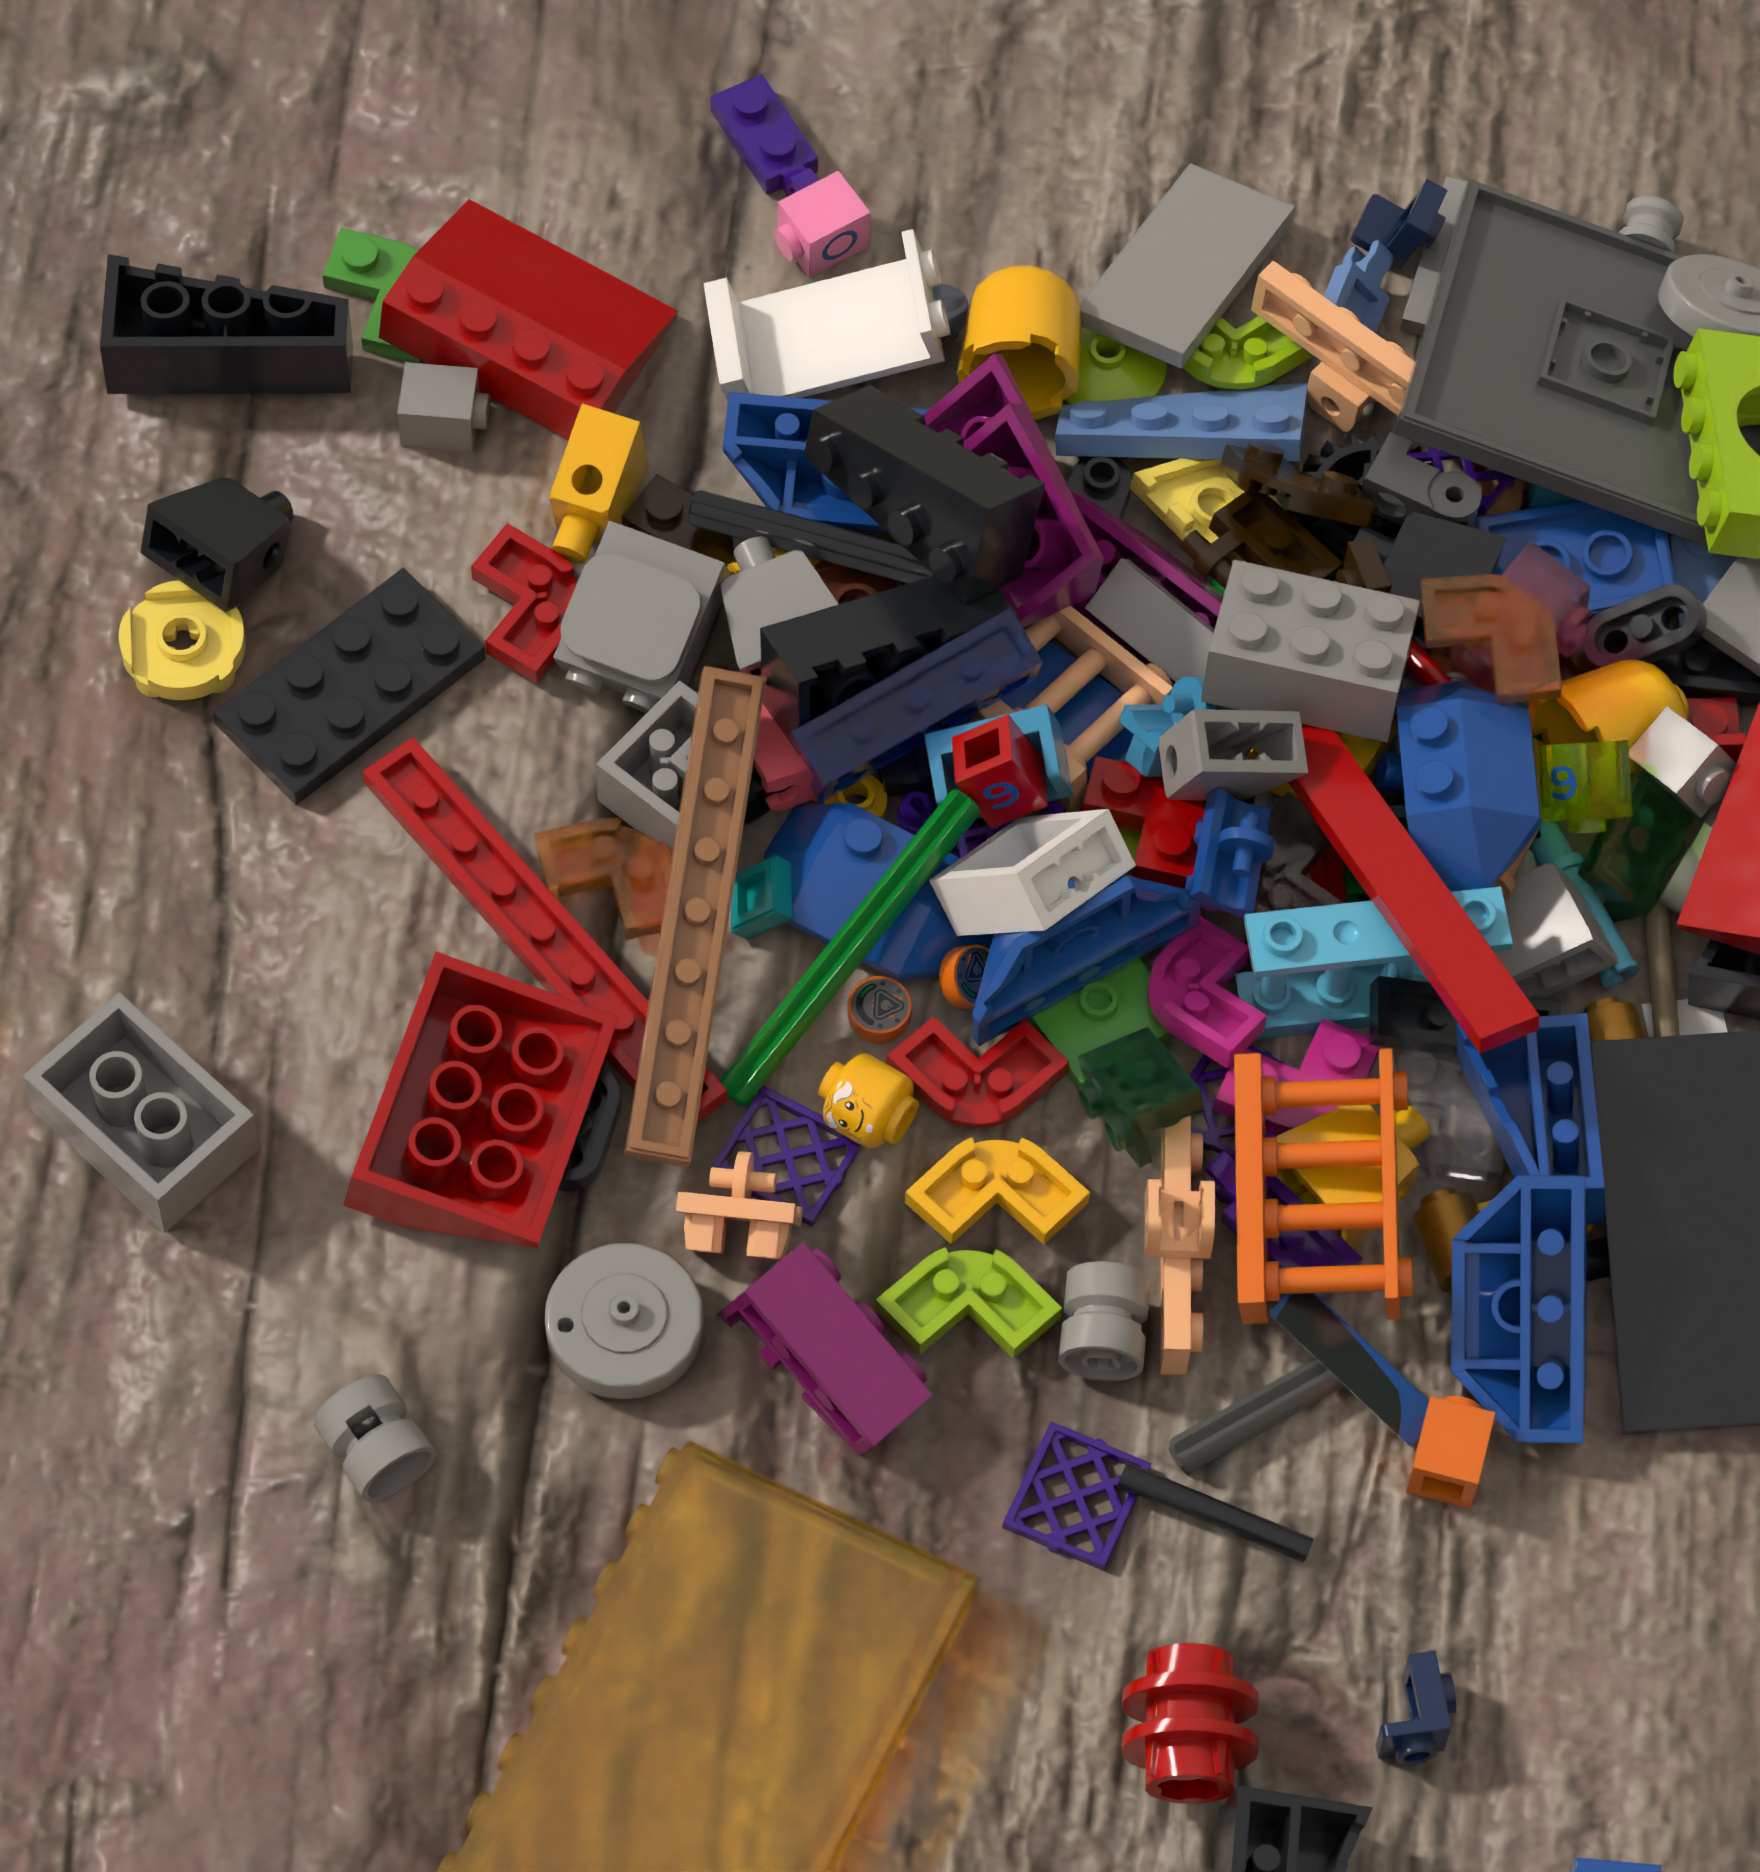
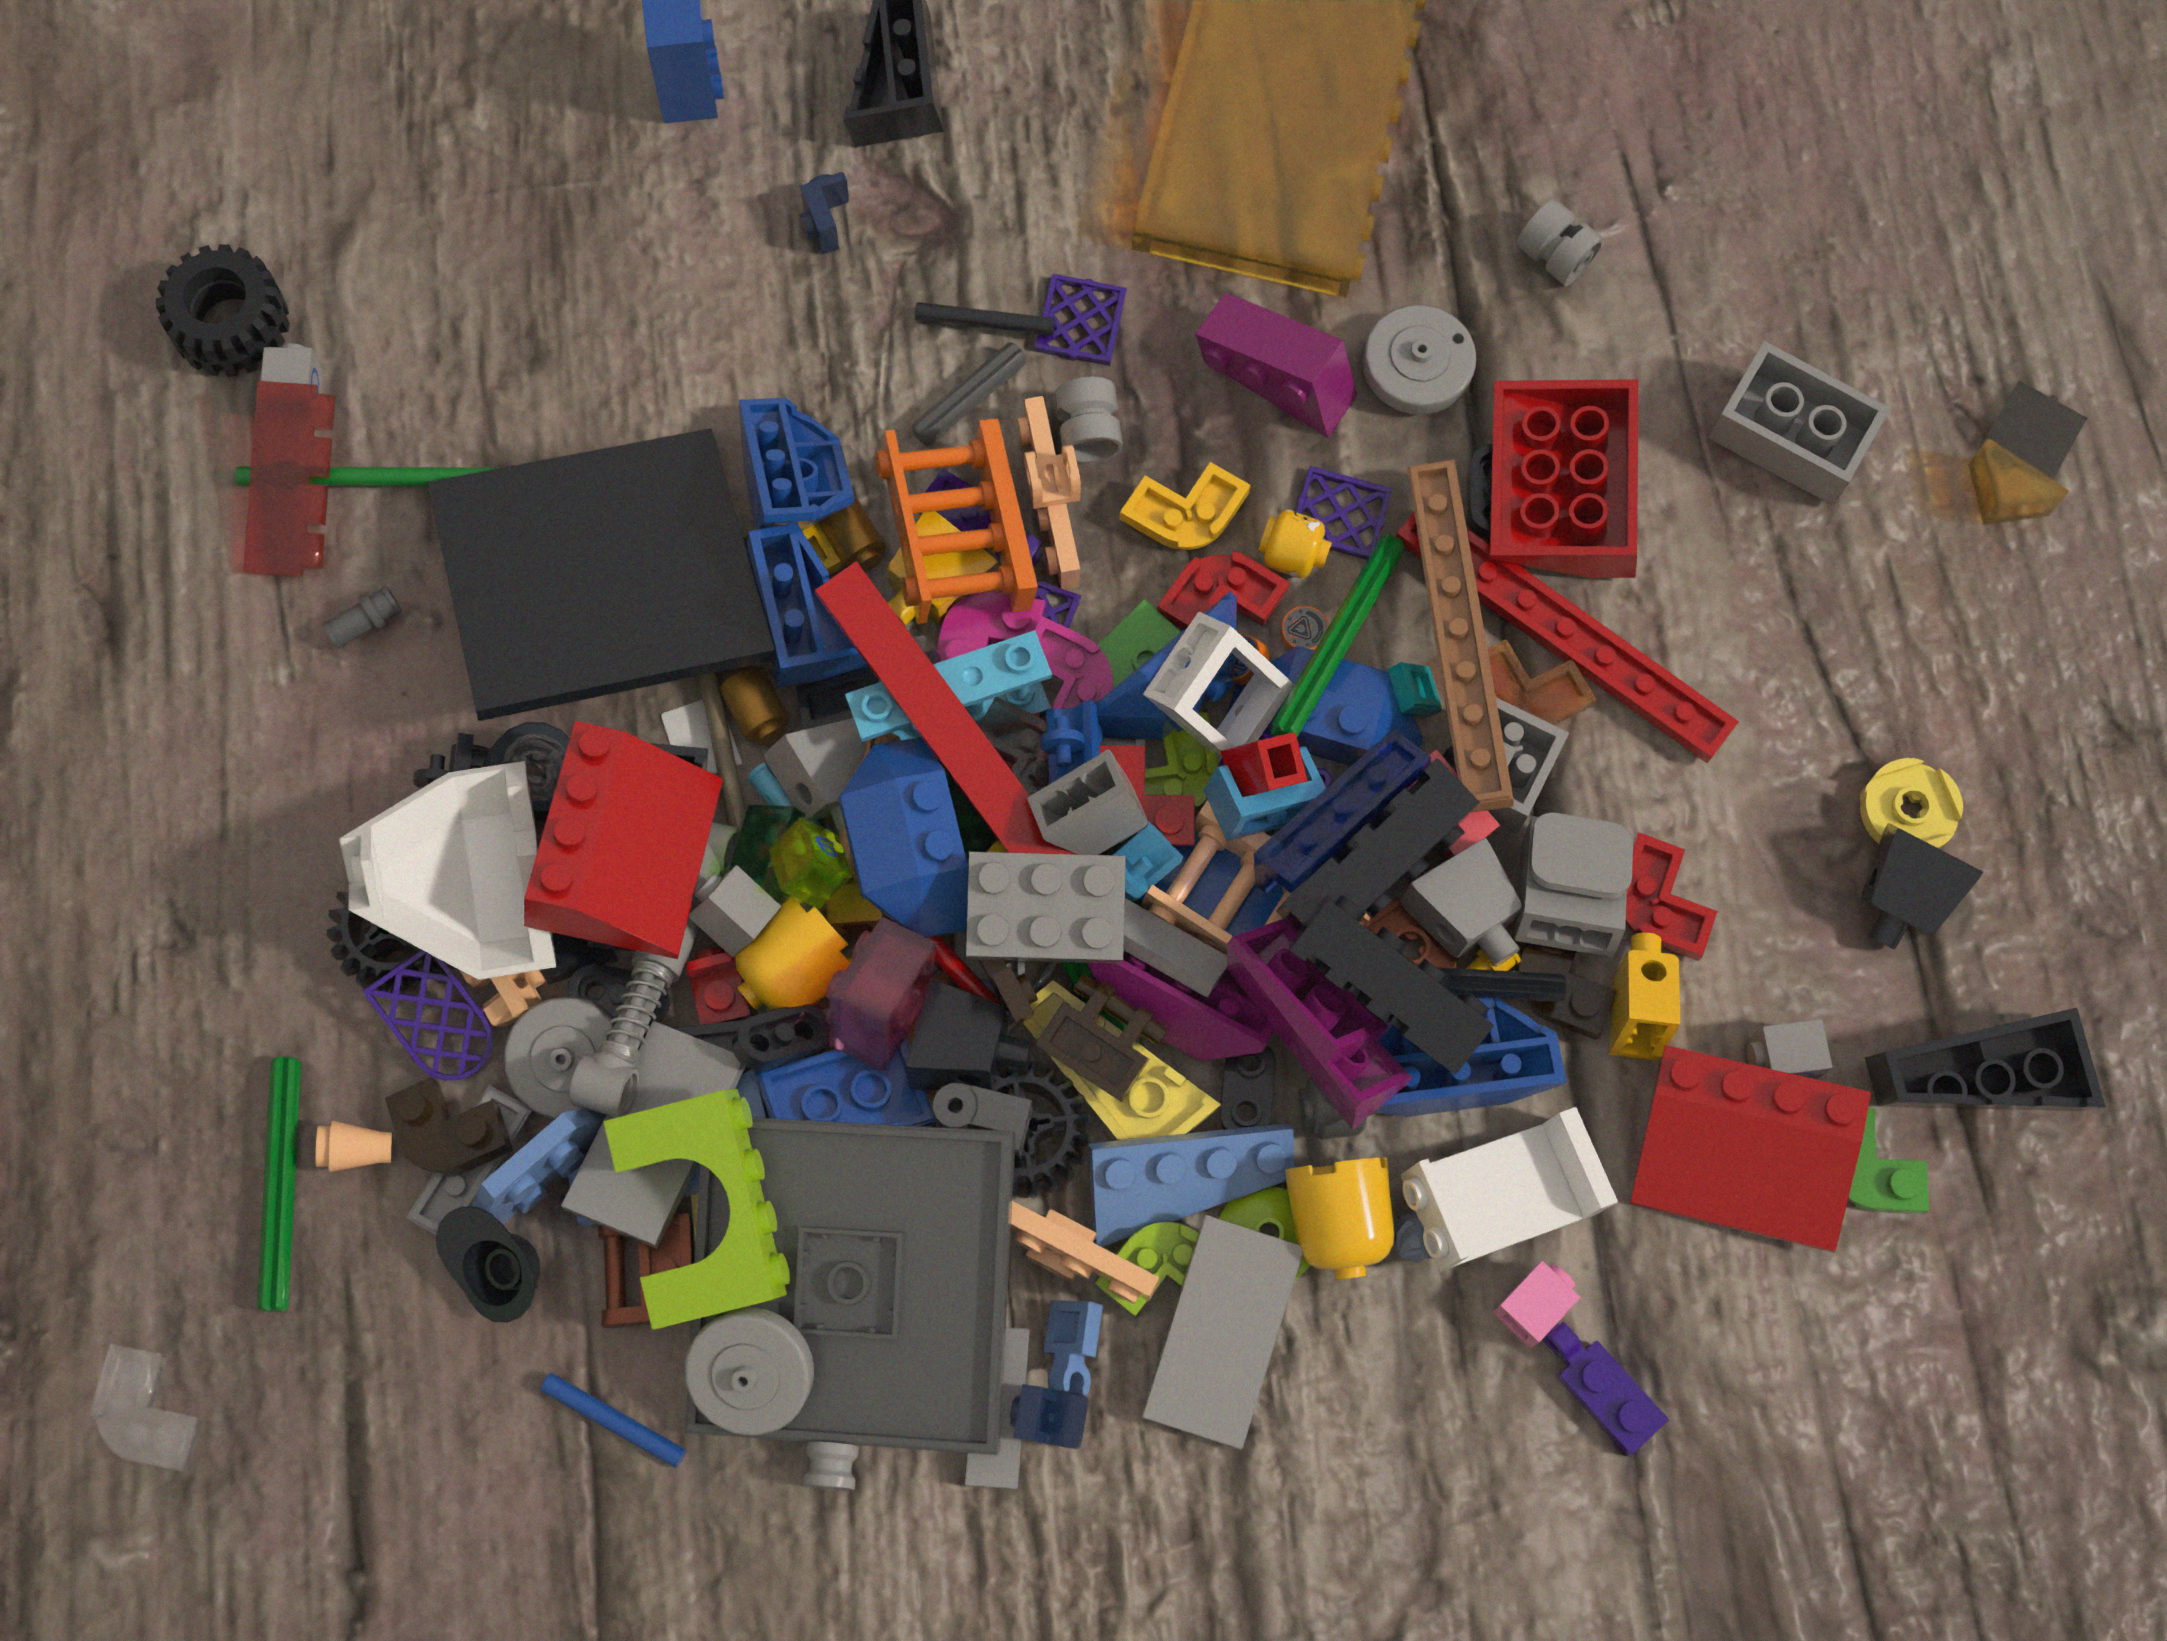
camera: 165 degrees right, 10 degrees up
black plate [213,567,486,805] -> none
light nougat hips [676,1151,803,1260] -> none
lime plate [875,1247,1062,1359] -> none
clear green bracket [1077,1027,1205,1168] -> none
red piece [1122,1643,1259,1804] -> none
dark brown plate [1220,441,1375,528] -> none
black sticker [1270,1293,1429,1446] -> none
orange brick [1406,1395,1496,1509] -> none
clear orange plate [1419,574,1562,703] -> none

